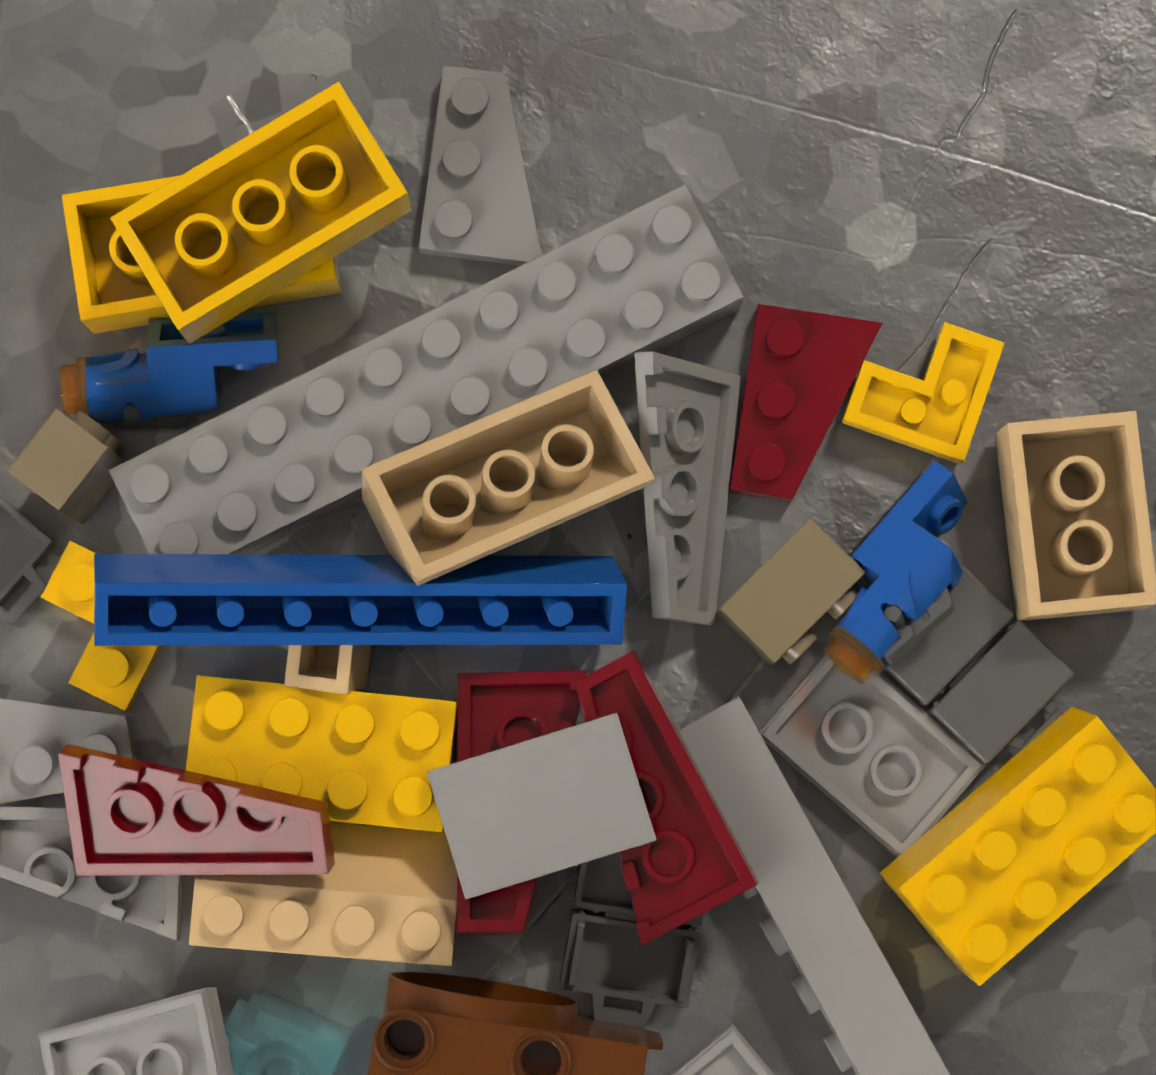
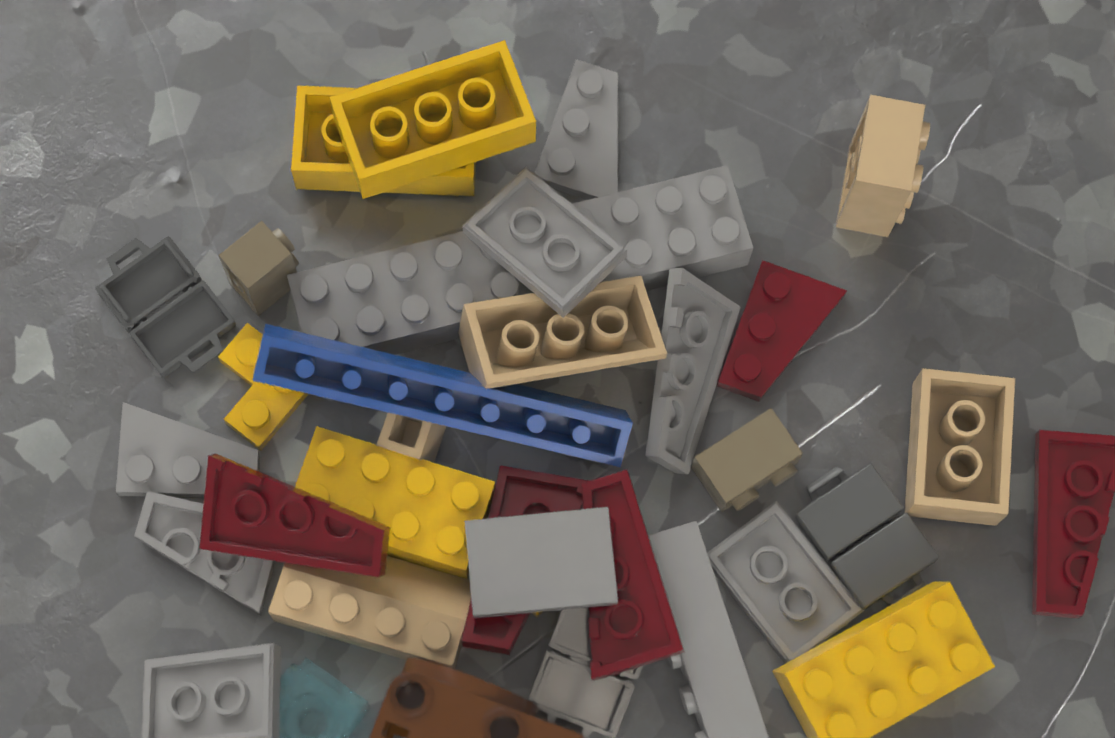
camera: 10 degrees right, 10 degrees down
blue plate [60,312,279,429] -> none
blue plate [823,461,967,684] -> none
yellow plate [841,322,1005,465] -> none
none -> light grey tile [462,167,627,318]
none -> tan brick [836,94,930,237]

